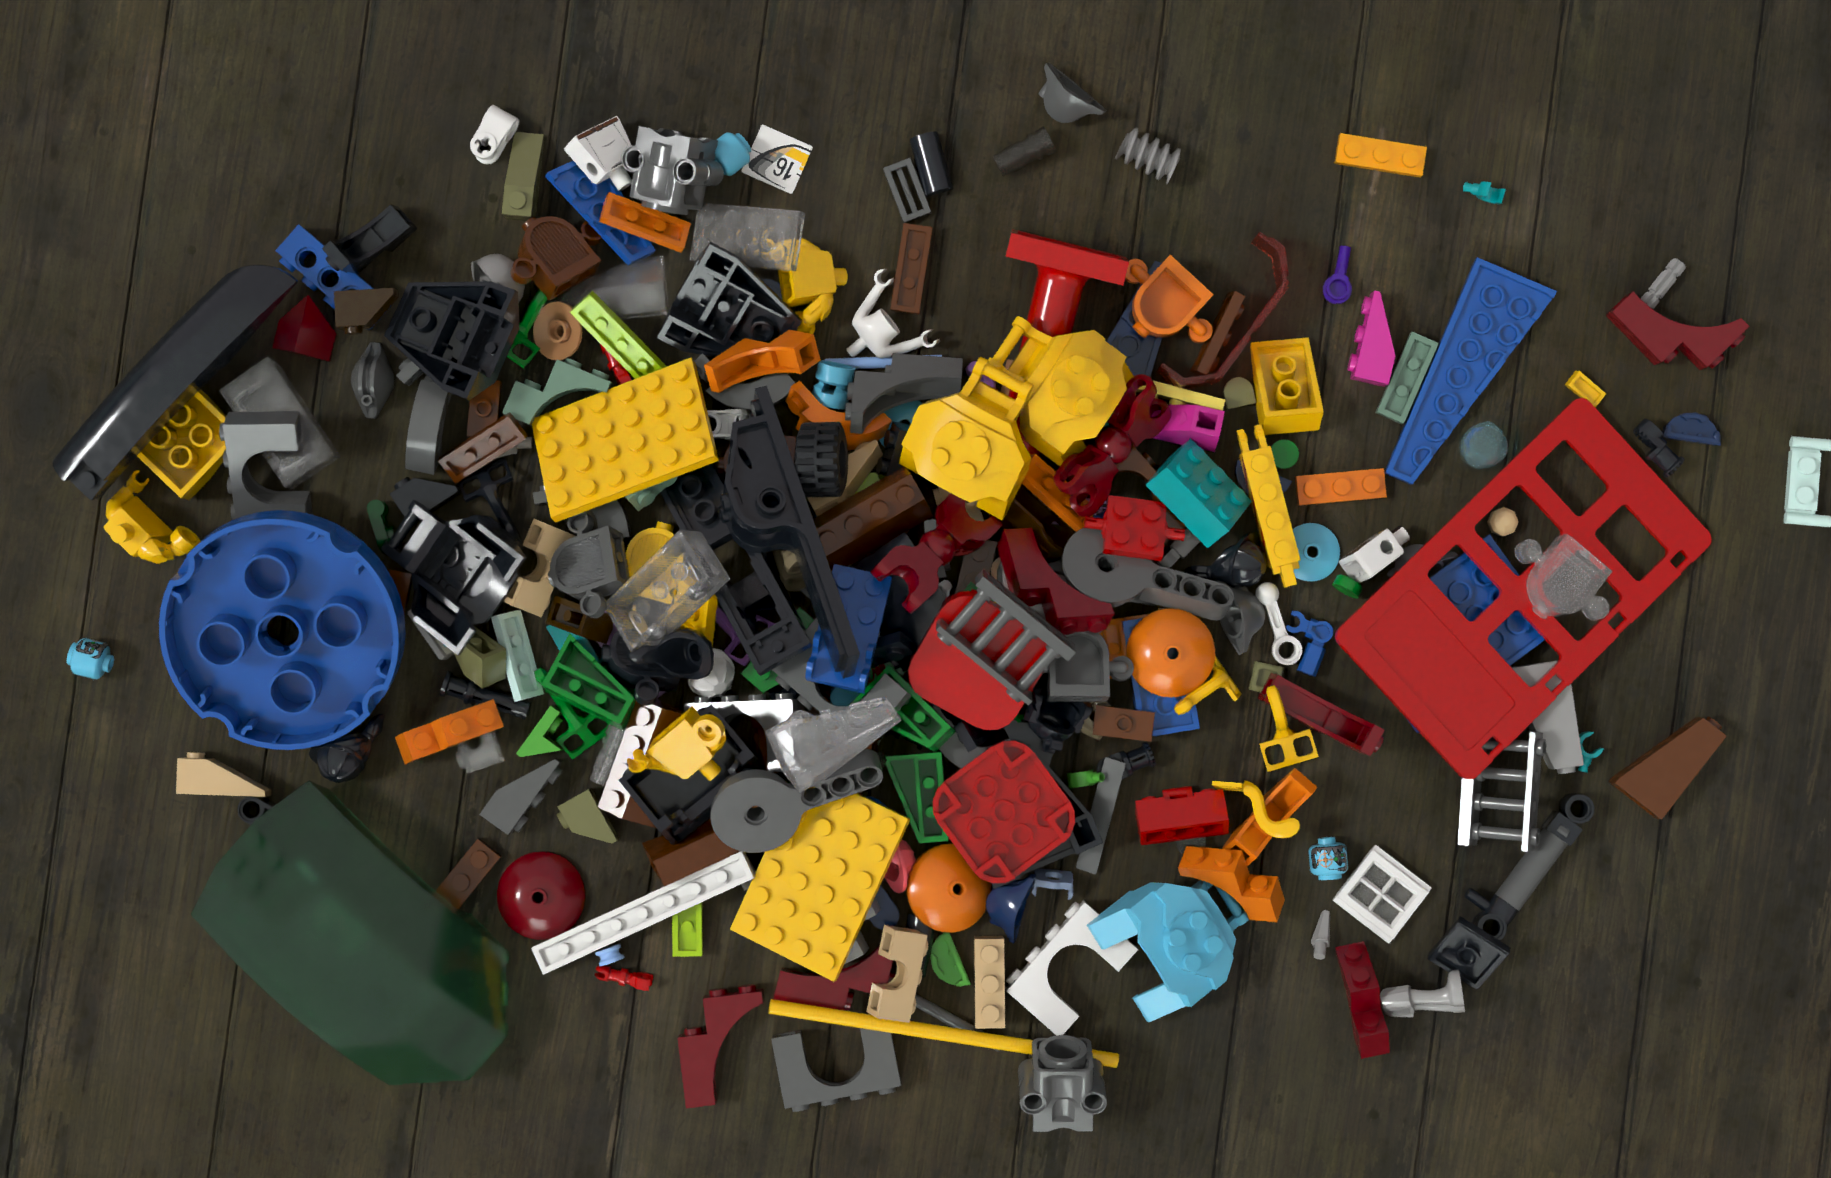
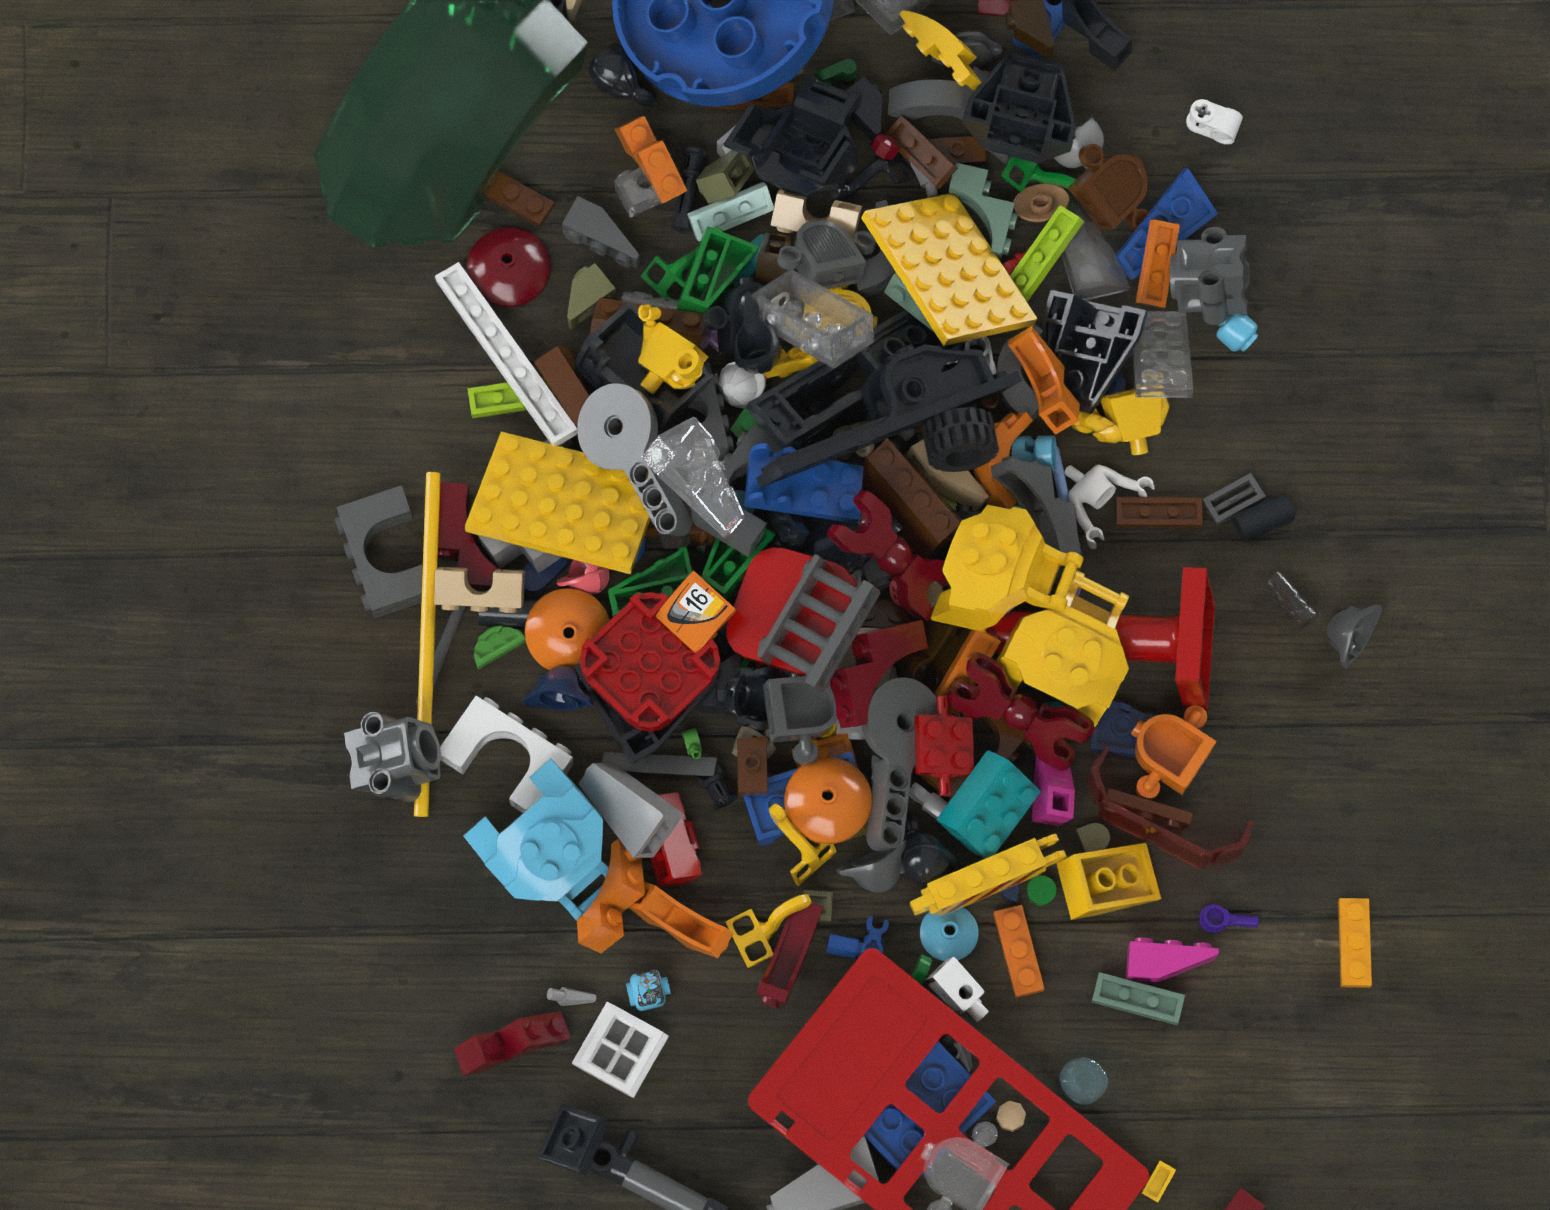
camera: 80 degrees right, 15 degrees down
olive slope [502,132,545,221] -> none
bright green slope [516,705,564,757] -> none
white torso [564,116,632,191] -> none
light blue bush [595,944,625,966] -> none
red piece [595,965,653,991] -> none
dark red arch [678,984,764,1109] -> none
sticker [741,125,813,194] -> none
tan arch [974,936,1005,1029] -> none
sand blue piece [1032,868,1073,900] -> none
light grey piece [1115,128,1181,184] -> none
light yellow plate [1136,381,1225,411] -> none
yellow piece [1212,780,1300,839] -> none
white piece [1256,582,1302,665] -> none
light grey piece [1380,970,1465,1017] -> none
blue wing [1384,257,1557,485] -> none
dark grey fence [1457,732,1547,852] -> none
teal piece [1463,181,1506,204] -> none
none -> light grey slope [578,763,684,858]
none -> slope [656,570,736,654]
none -> dark red tile [871,134,900,160]
none -> yellow slope [899,10,982,91]

